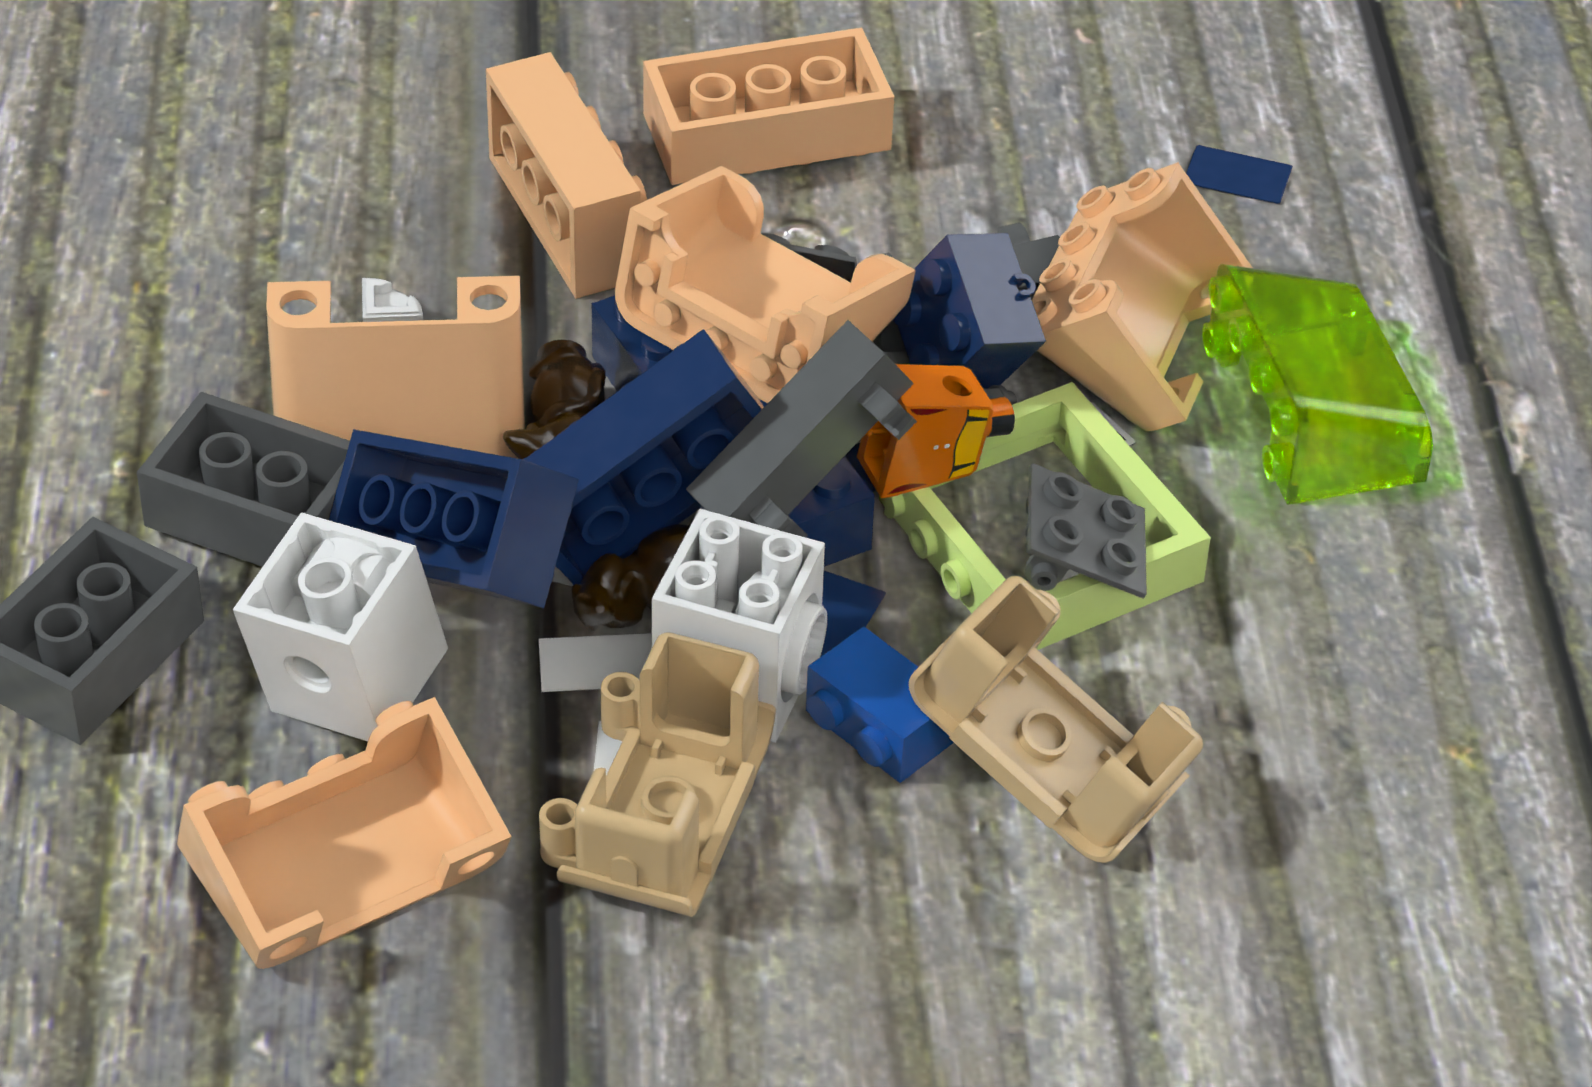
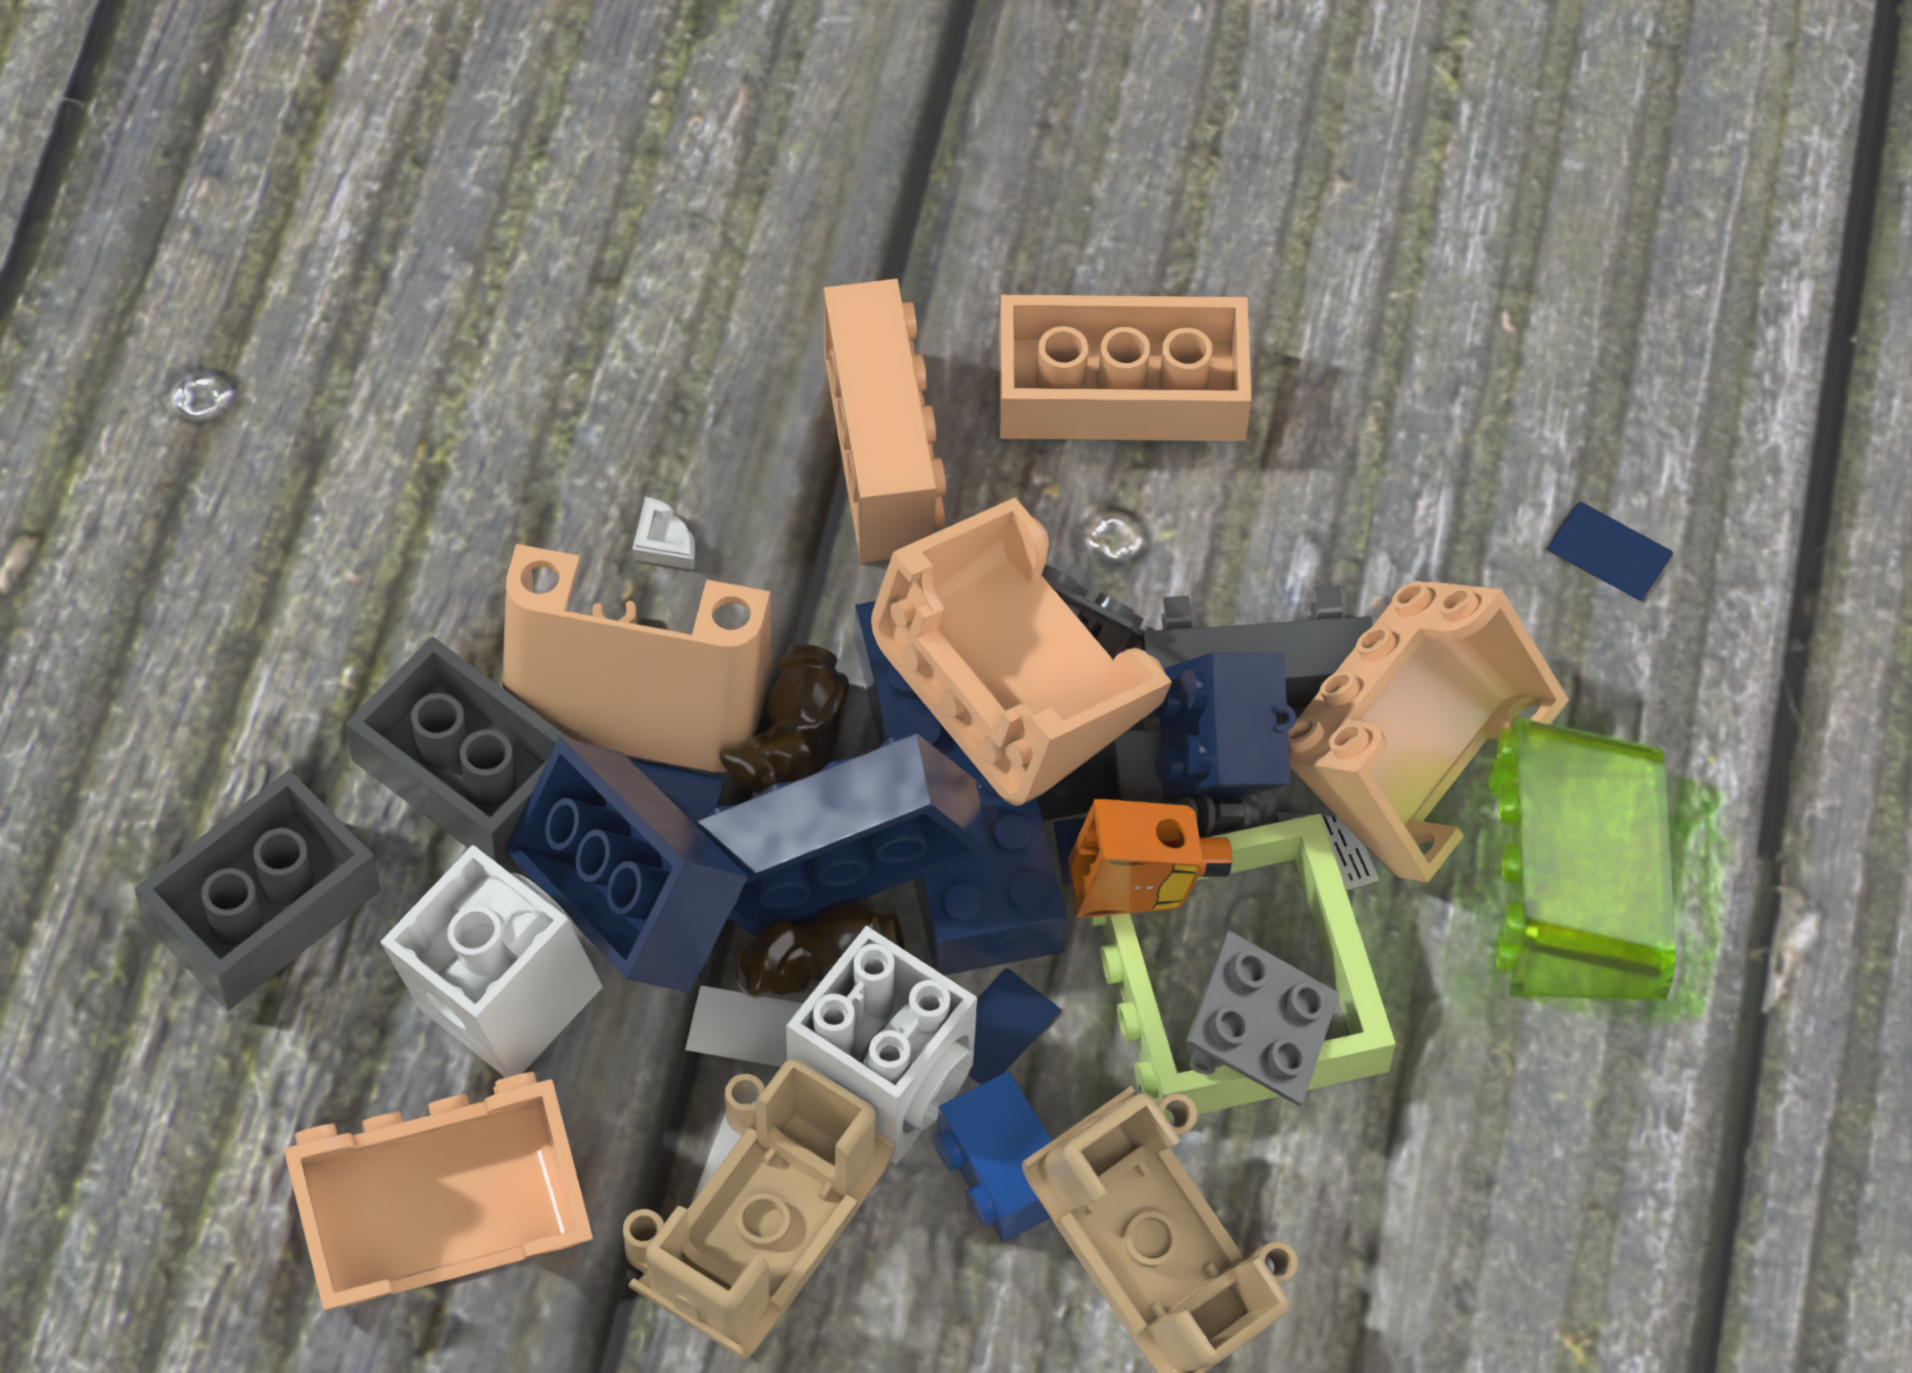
camera: 15 degrees right, 15 degrees up
dark grey brick [686,320,917,538] -> none

